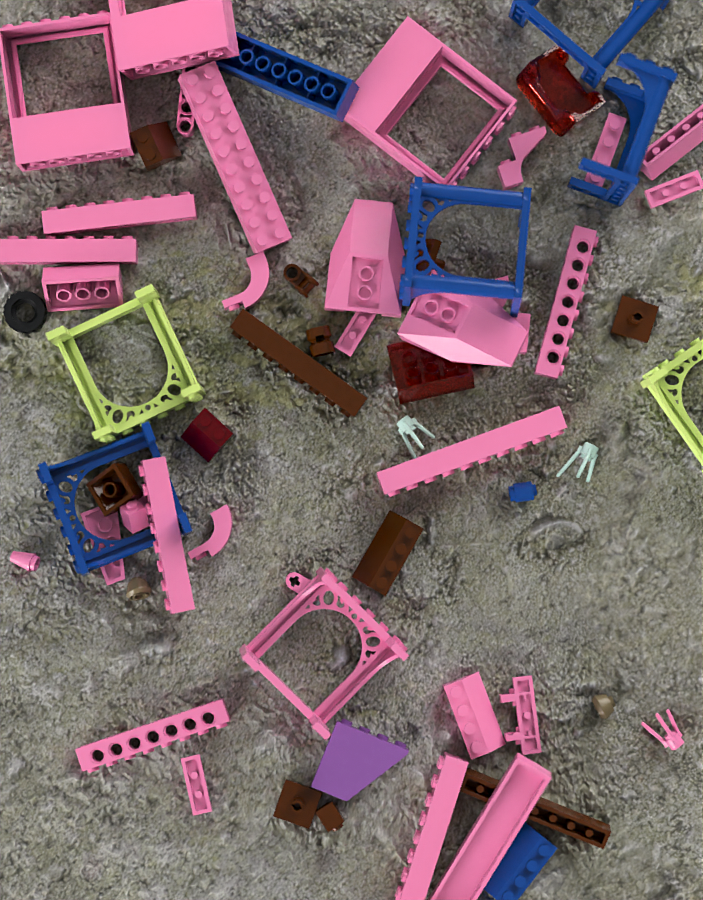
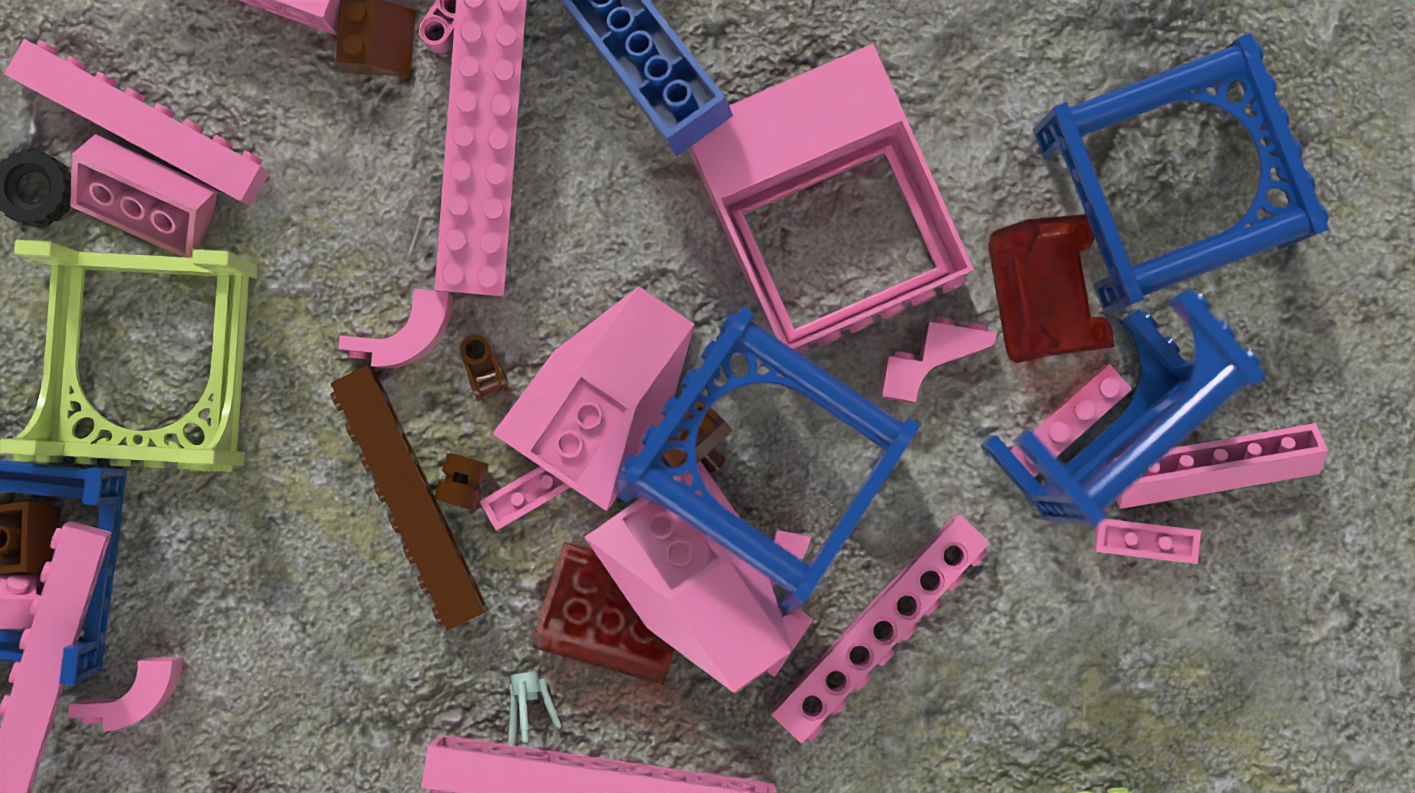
camera: 25 degrees right, 0 degrees up
bright pink brick [41,192,198,236] -> none
dark red slope [181,408,234,463] -> none
reddish brown tile [610,295,659,344] -> none

